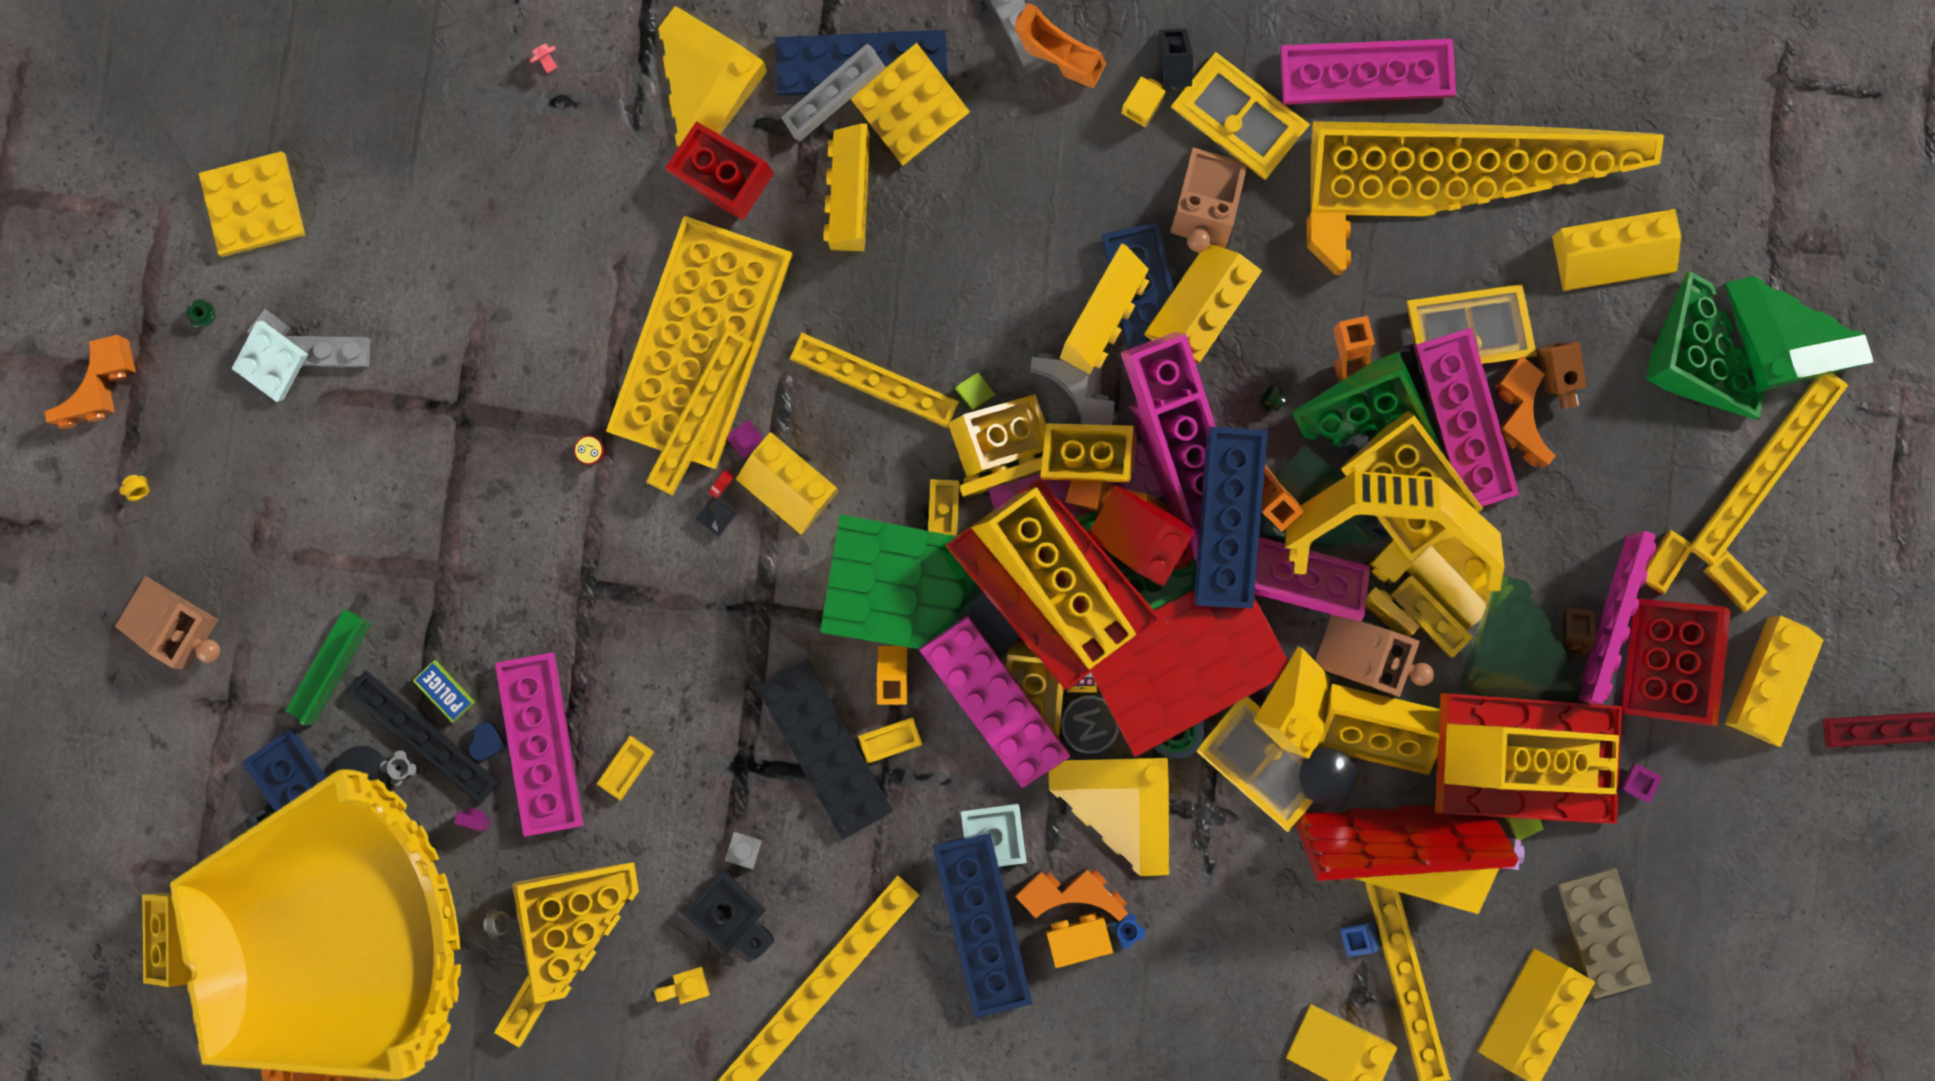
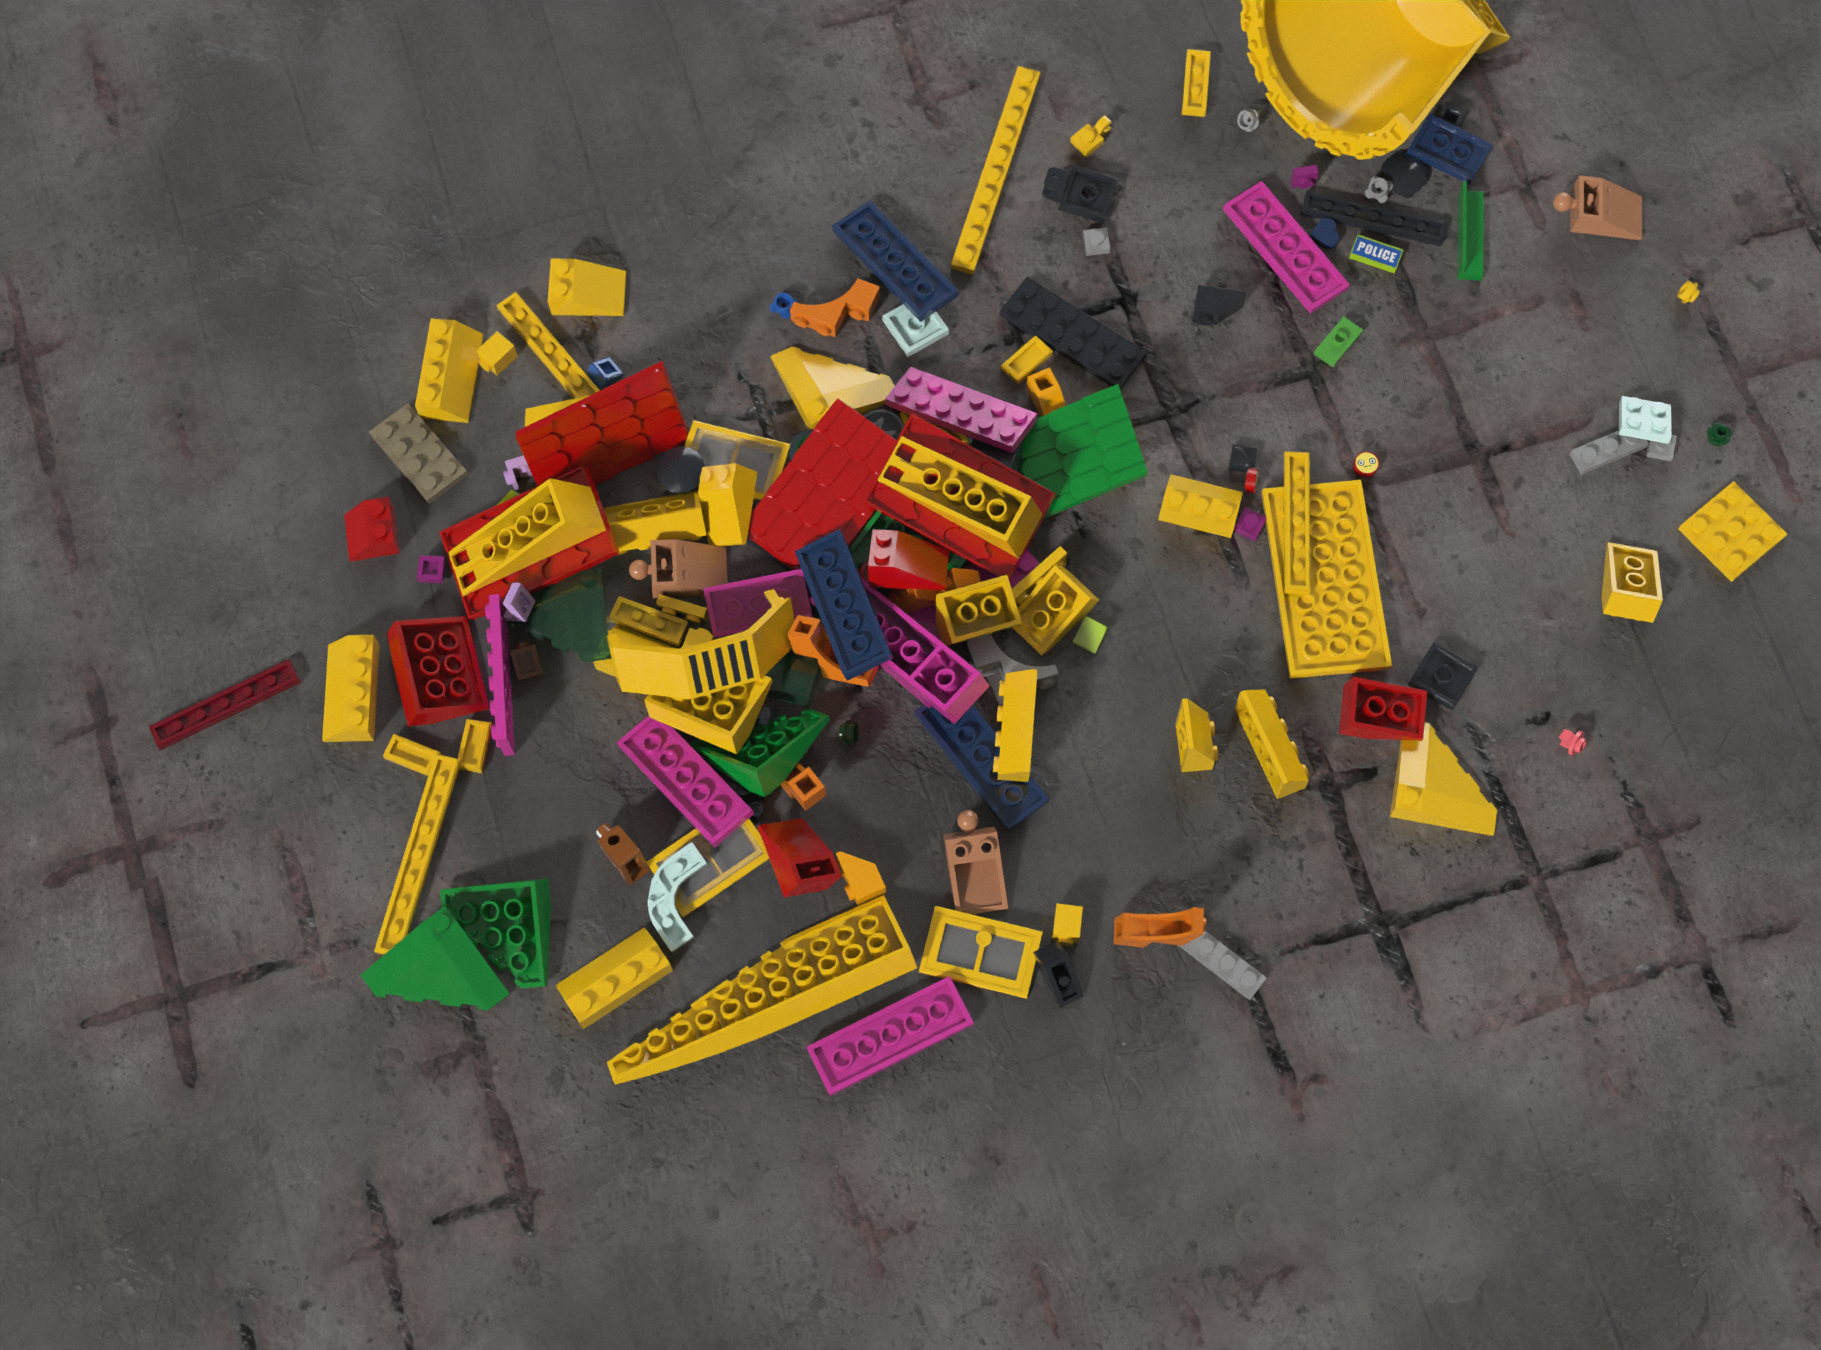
camera: 155 degrees right, 15 degrees down
orange arch [44,335,136,429] -> none
yellow slope [512,862,639,1004] -> none
yellow tile [596,736,655,801] -> none
dark blue plate [775,30,948,96] -> none
light grey plate [781,44,886,141] -> none
yellow tile [790,332,959,429] -> none
yellow plate [851,43,970,166] -> none
yellow plate [928,479,960,536] -> none
light orange brick [1046,912,1113,968] -> none
yellow slope [1144,244,1262,364] -> none
orange arch [1494,356,1556,468] -> none
none -> red slope [344,497,400,562]
none -> yellow brick [476,331,518,376]
none -> lavender bracket [503,583,535,622]
none -> light aqua plate [648,842,708,952]
none -> red slope [758,818,842,898]
none -> yellow slope [1175,698,1218,772]
none -> black slope [1192,285,1246,326]
none -> bright green plate [1314,317,1363,368]
none -> black plate [1408,642,1478,711]
none -> yellow slope [1601,542,1663,623]

